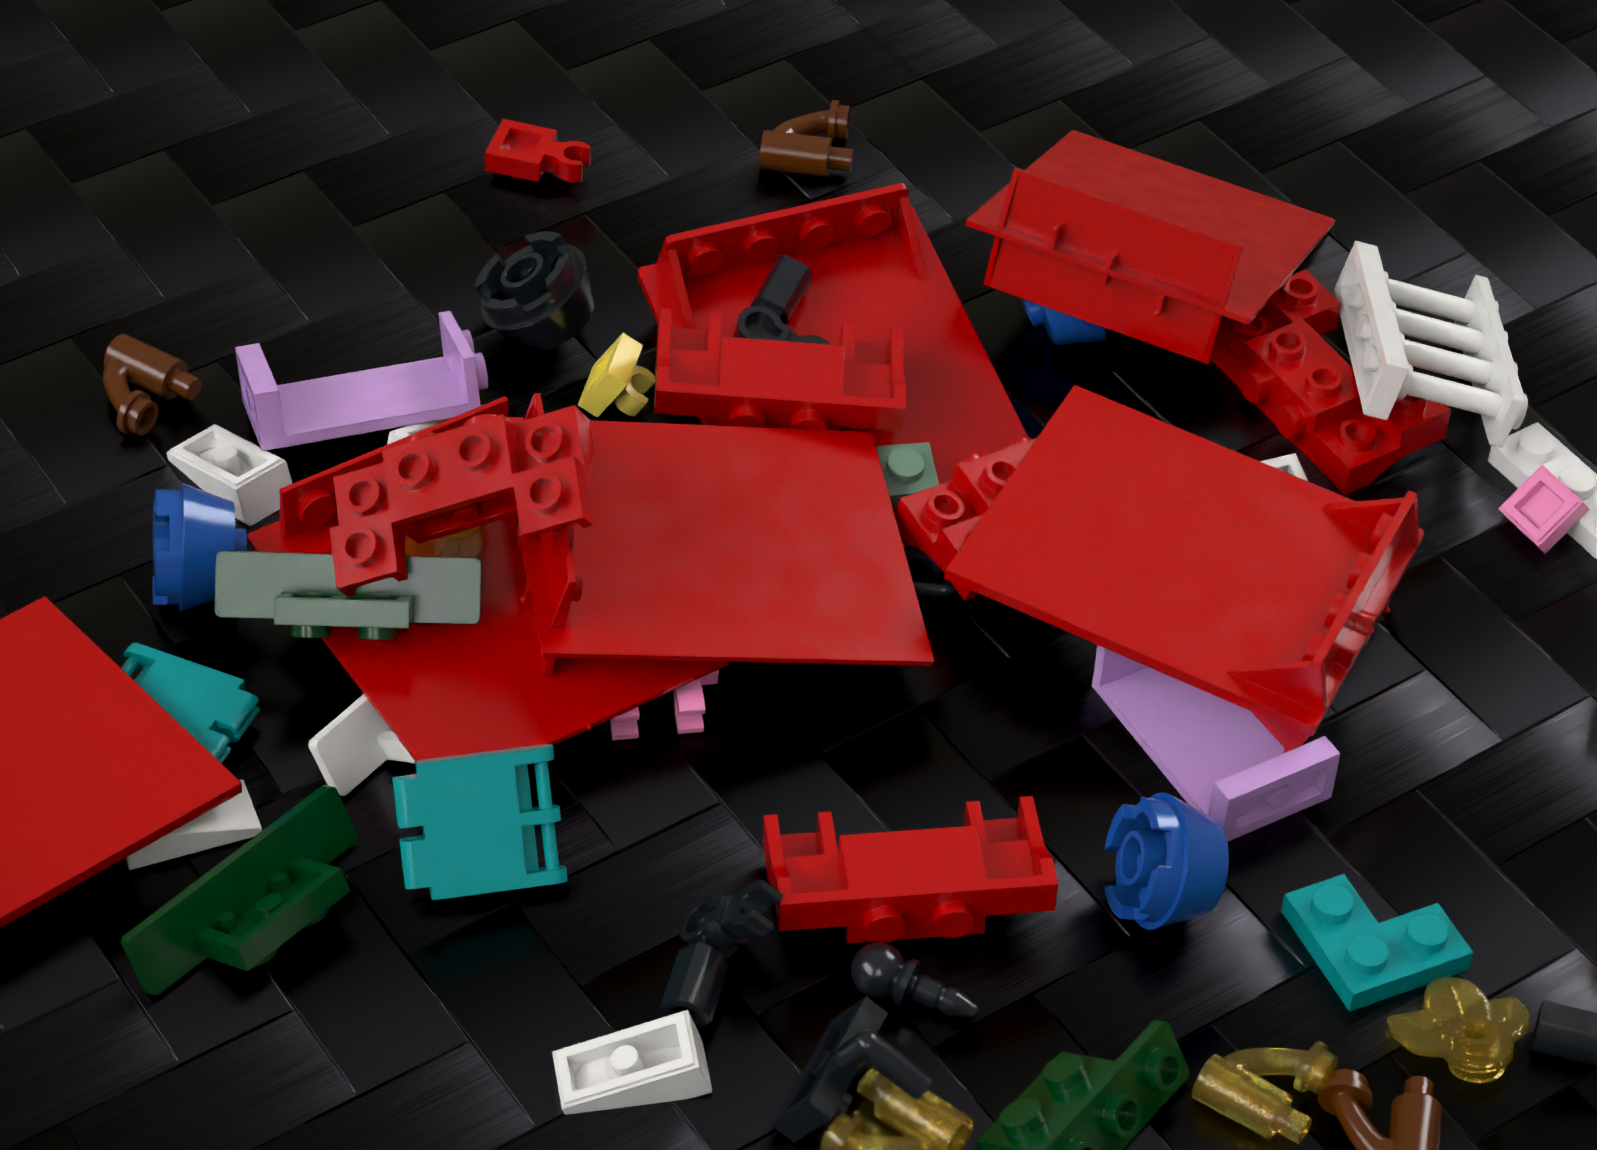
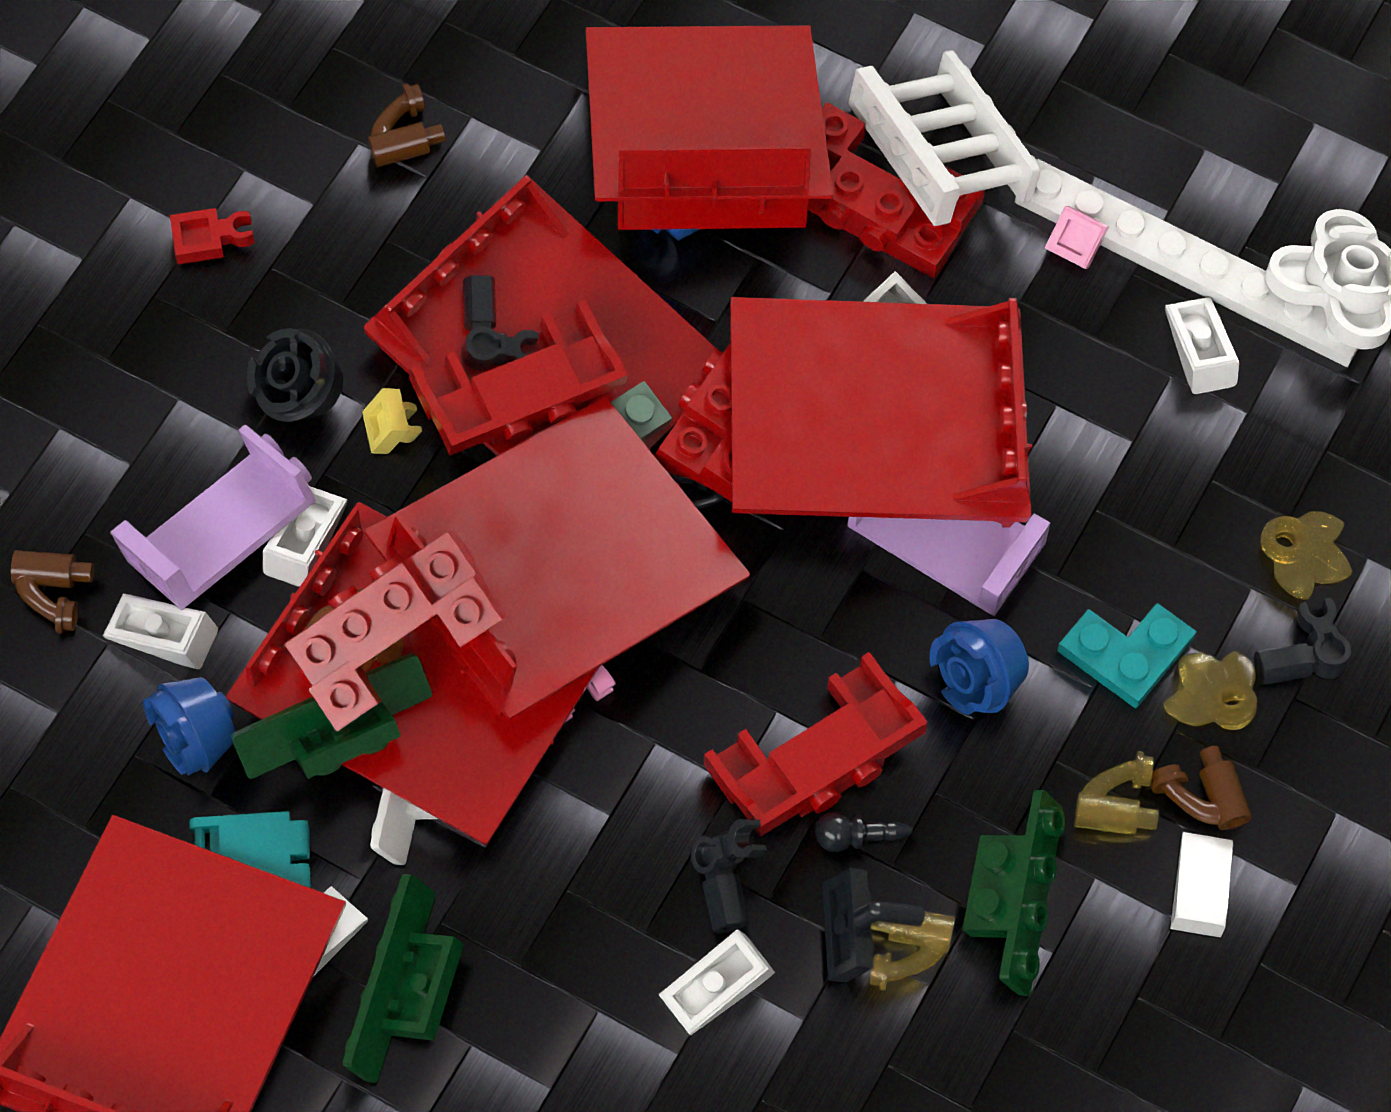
camera: 25 degrees left, 20 degrees up
teal plate [392,744,568,900] -> none

